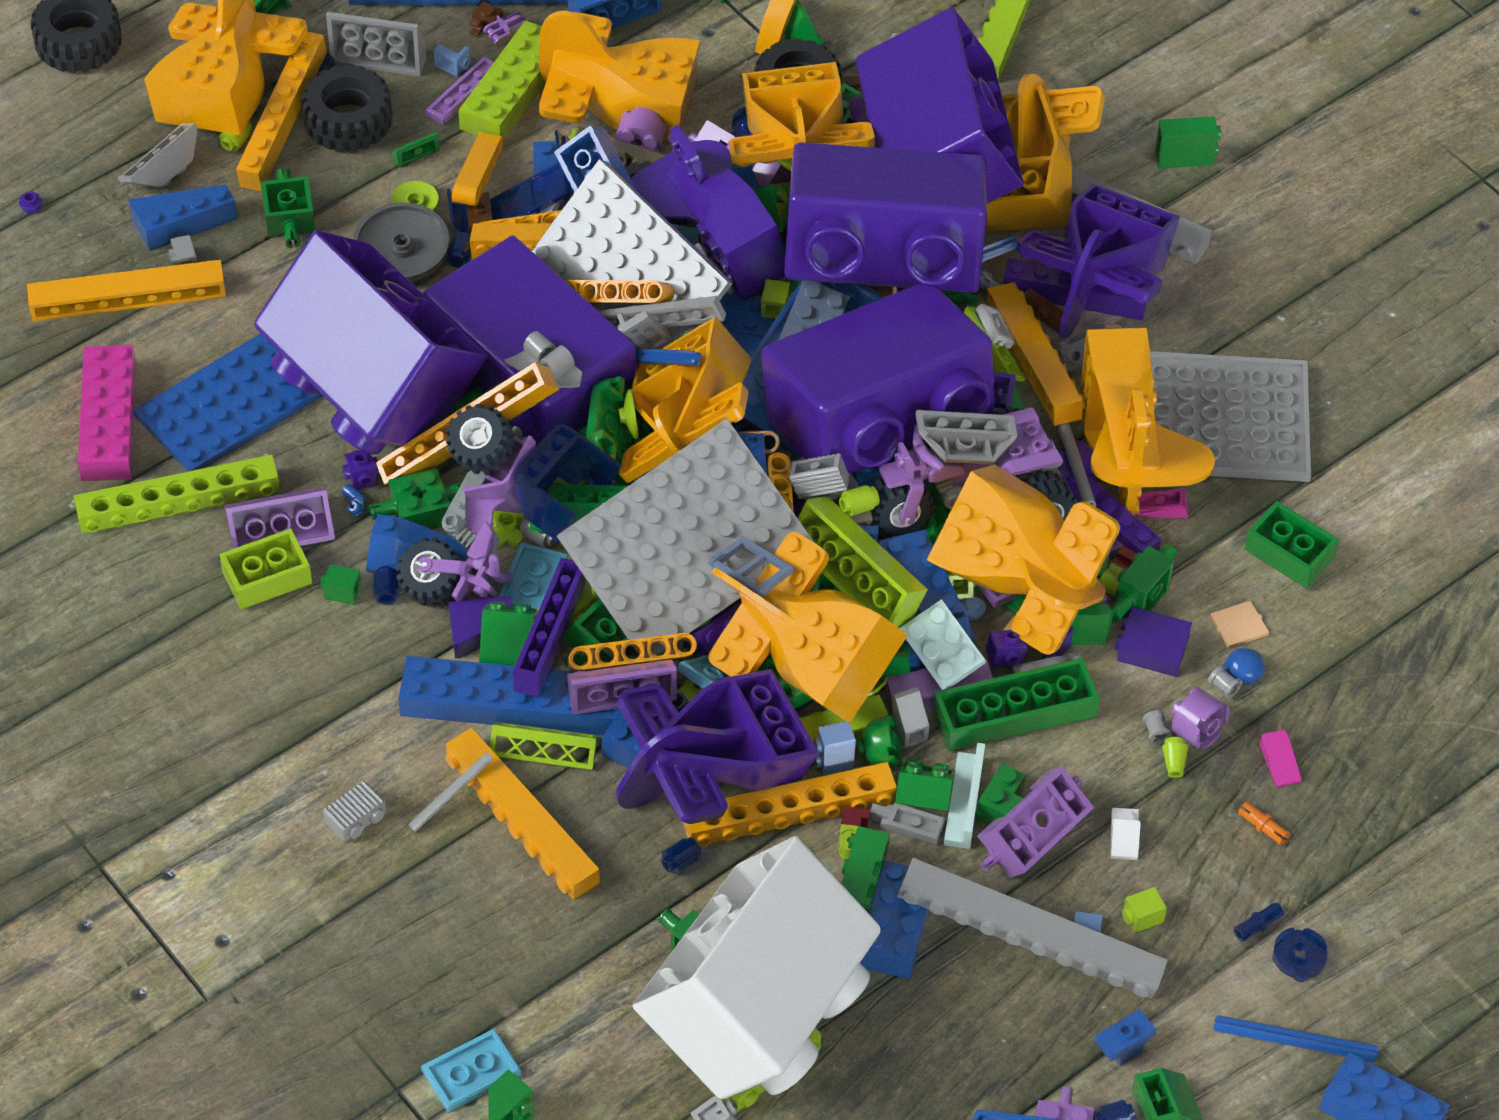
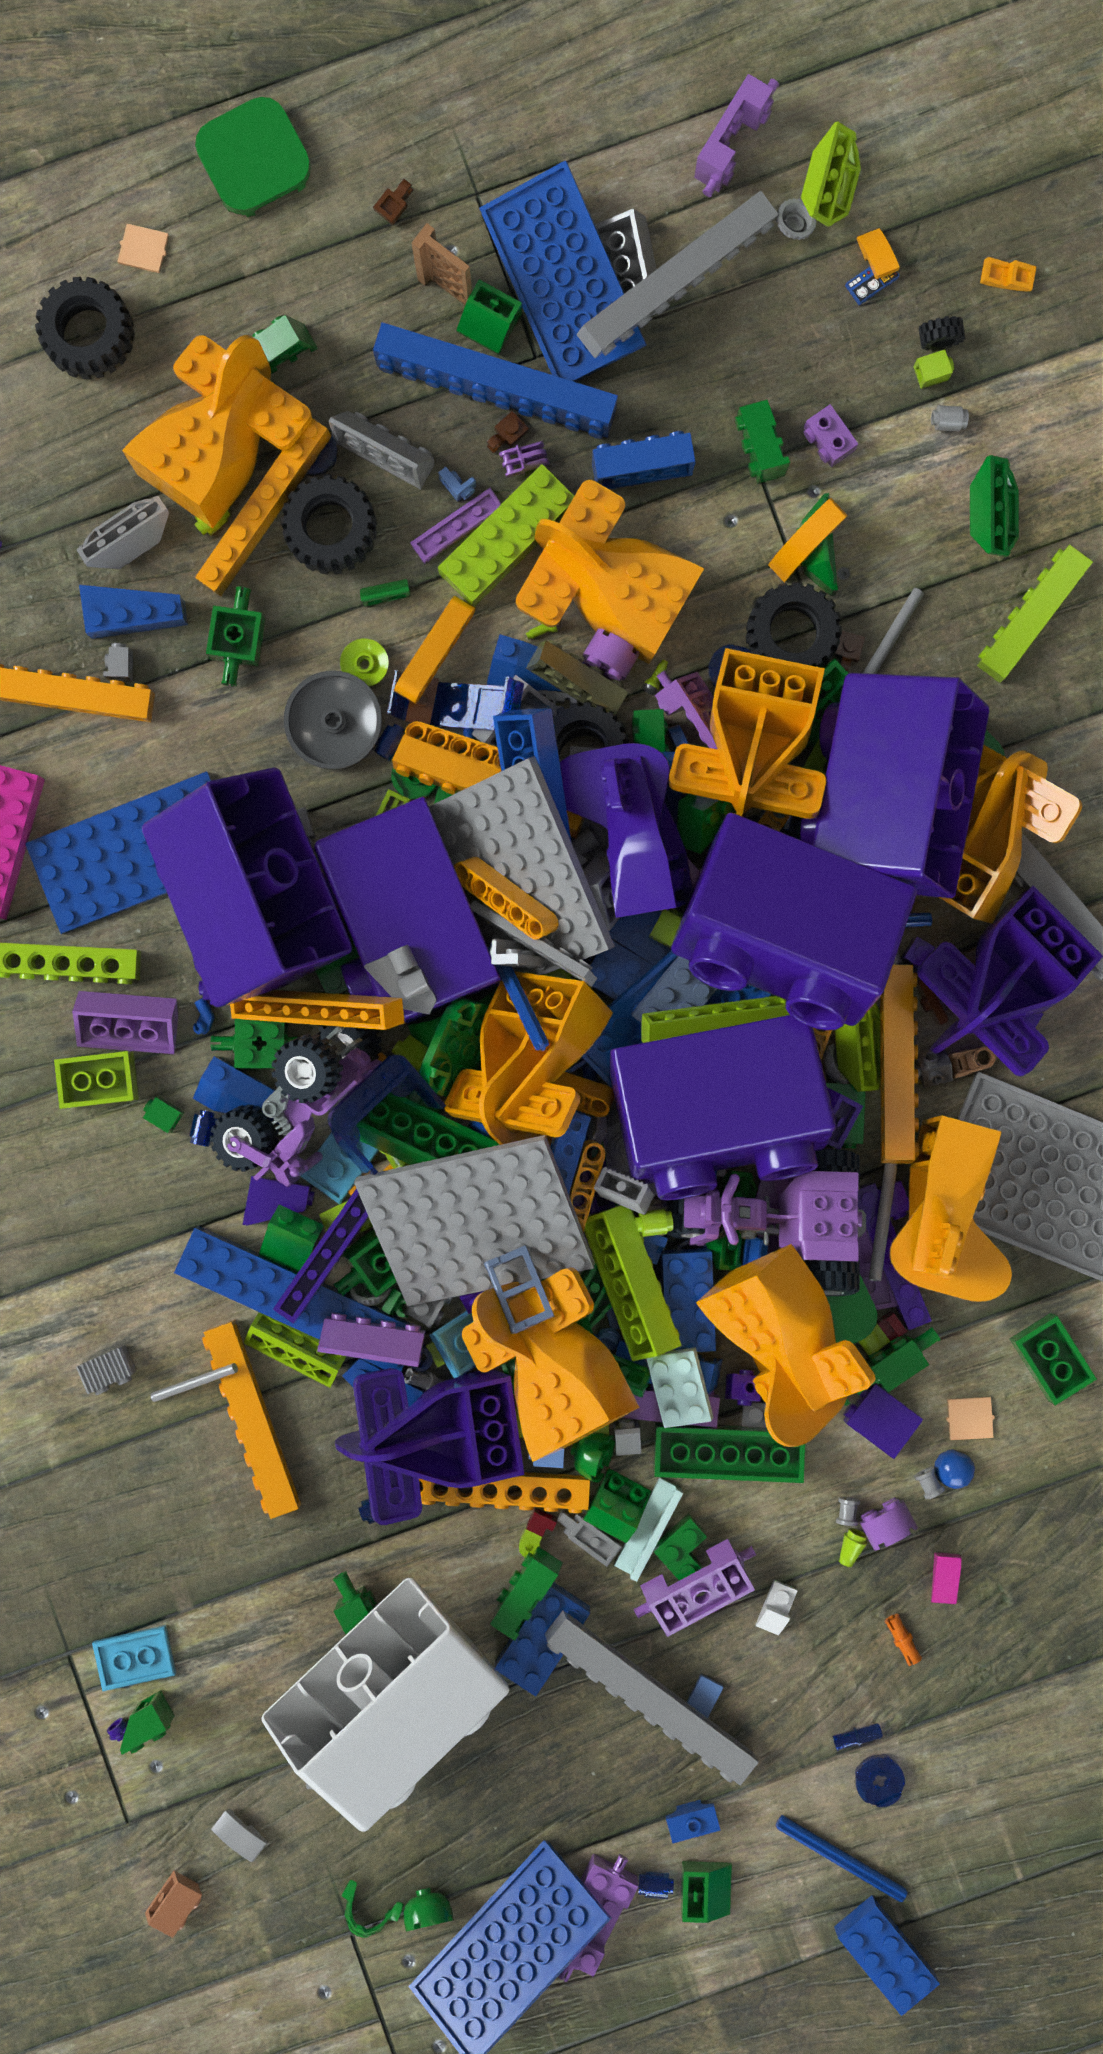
camera: 20 degrees right, 35 degrees up
light orange beam [568,633,696,672] -> none
lime dish [619,389,638,439] -> none
light grey wedge [916,410,1018,465] -> none
white tile [976,304,1015,349] -> none
lime brick [1122,887,1167,933] -> none

